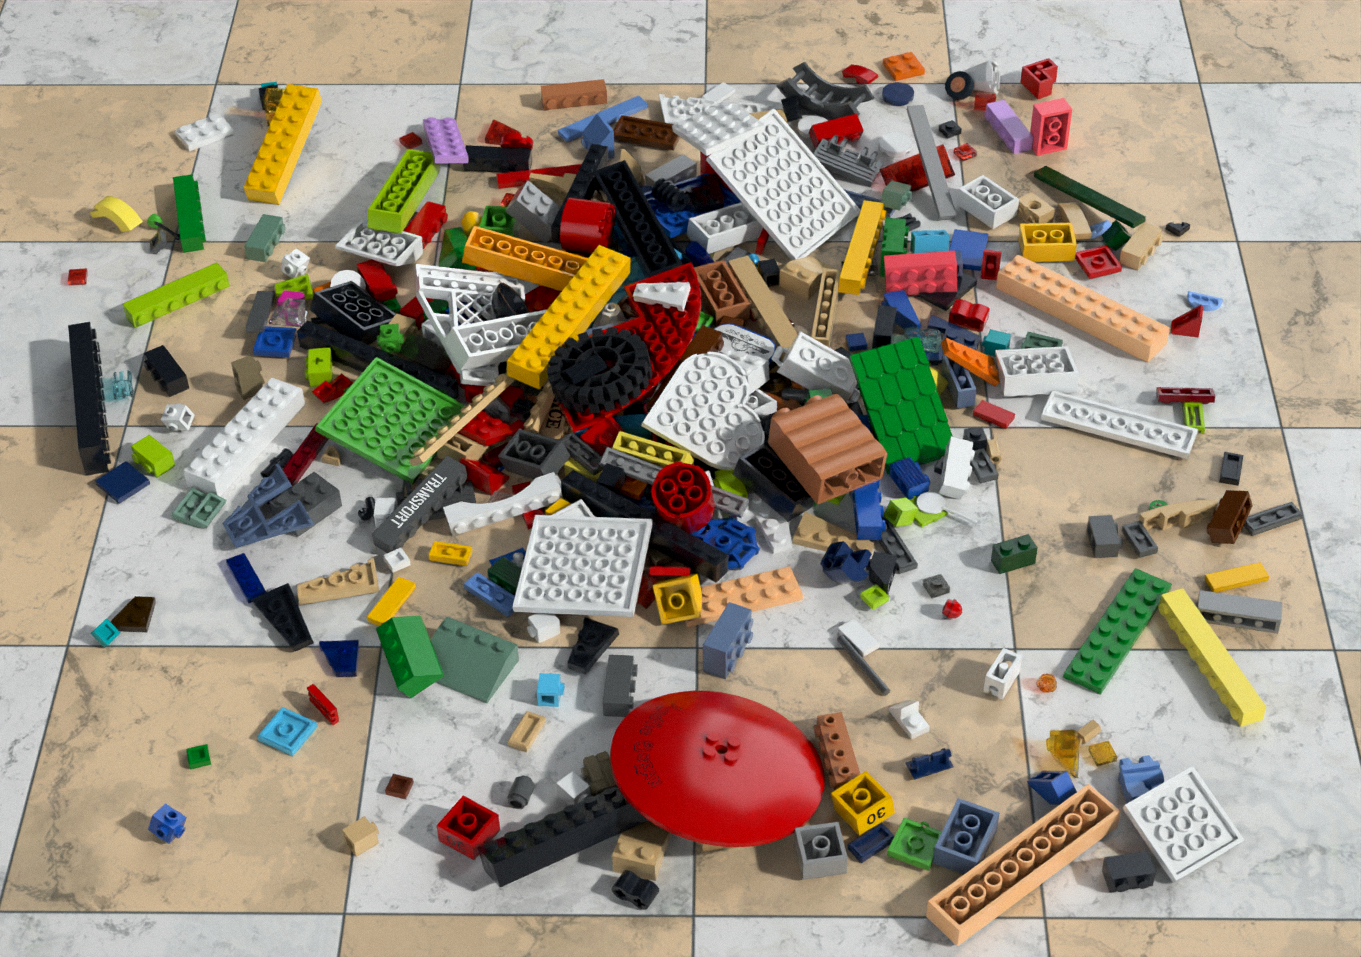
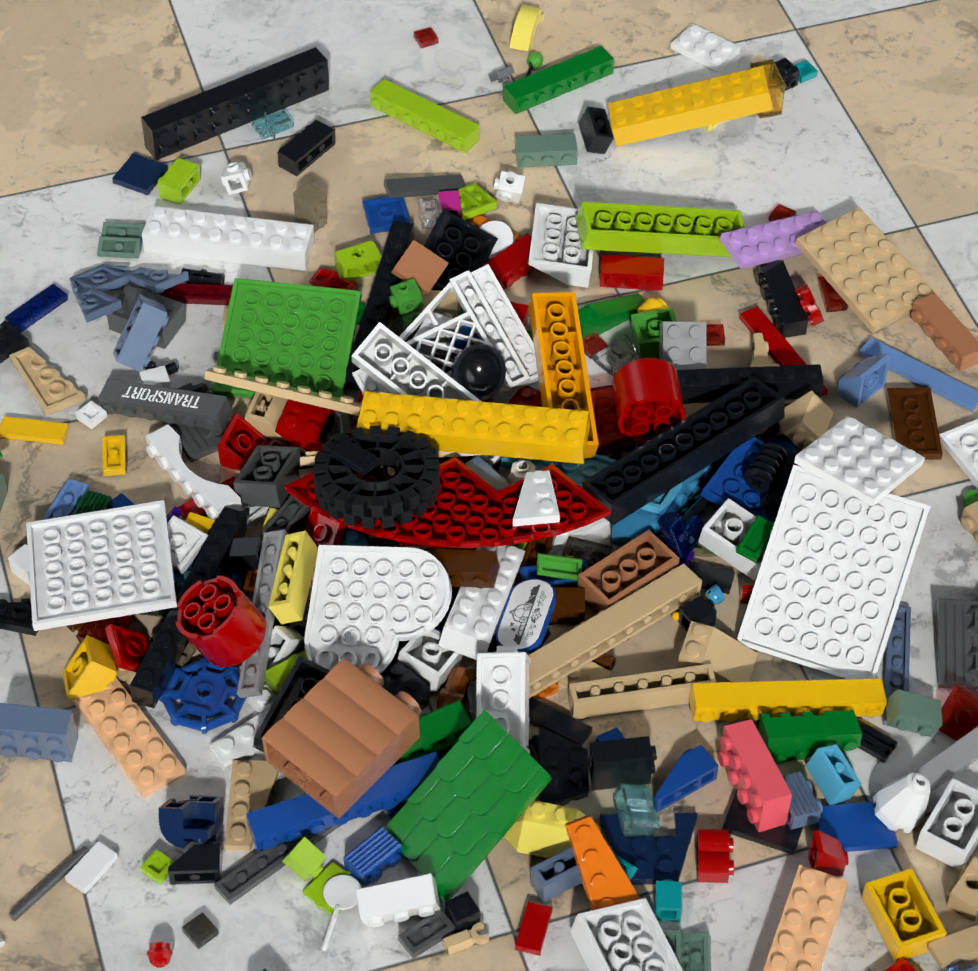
camera: 70 degrees right, 5 degrees up
none -> sand blue brick [113,294,169,372]
none -> nougat tile [391,240,449,296]
none -> black brick [578,106,614,154]
none -> green tile [736,515,774,563]
none -> tan plate [795,207,938,333]
none -> white cone [873,772,931,833]

